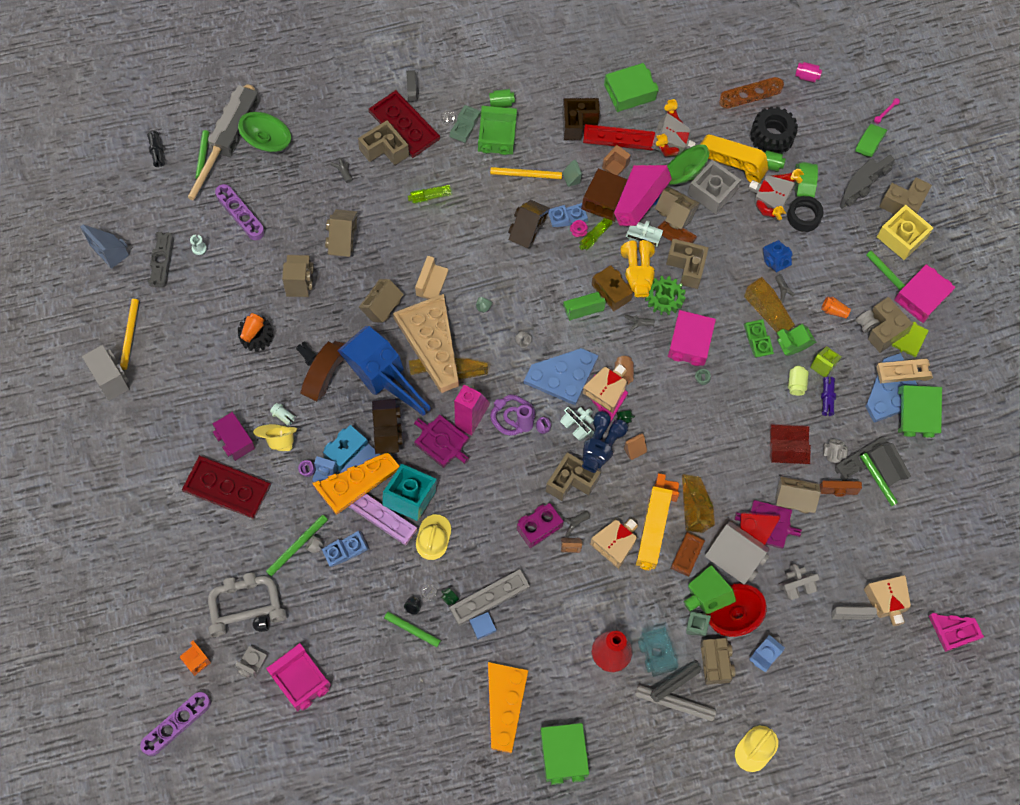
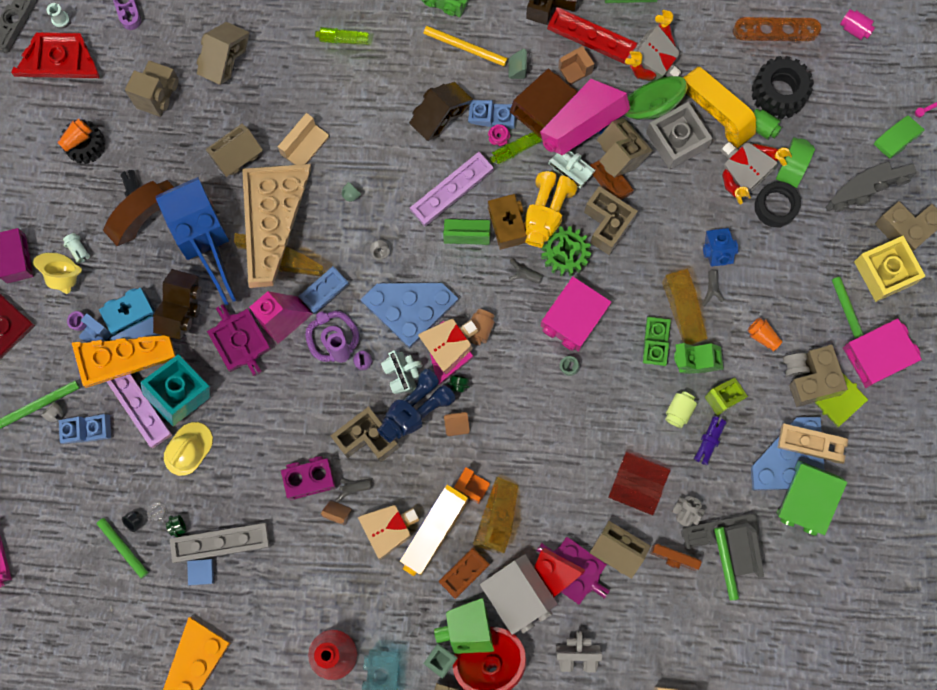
camera: 25 degrees right, 10 degrees up
none -> red wing [11,32,100,78]
none -> medium blue plate [298,266,349,315]
none -> lavender plate [410,152,494,227]

